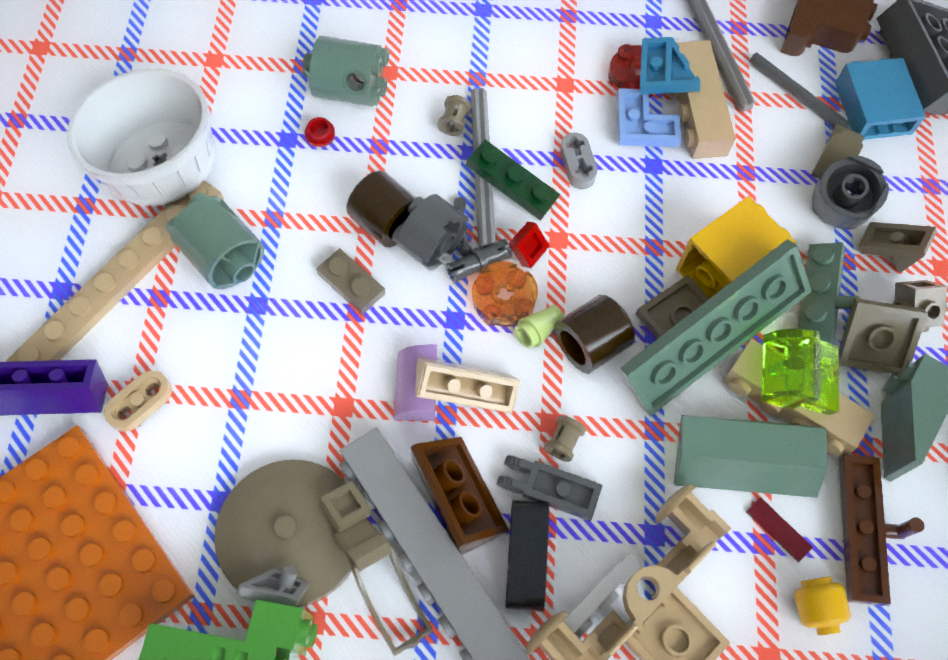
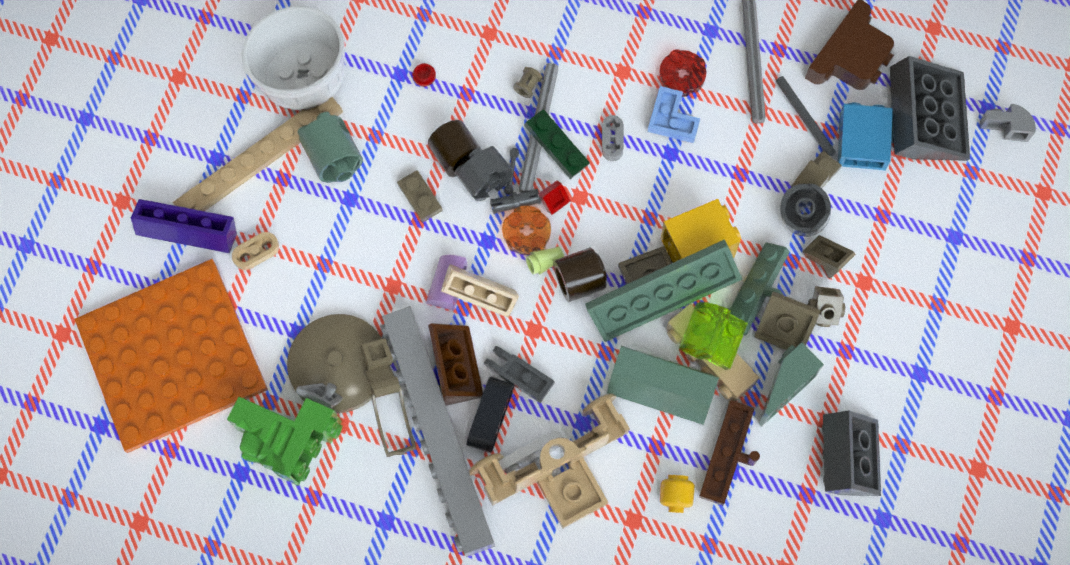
camera: 20 degrees right, 5 degrees up
sand green cylinder [303,36,389,107] -> none
dark tan bush [543,415,587,462] -> none
dark azure wing [640,37,700,94] -> none
tan brick [673,40,736,159] -> none
dark red window [746,497,813,563] -> none

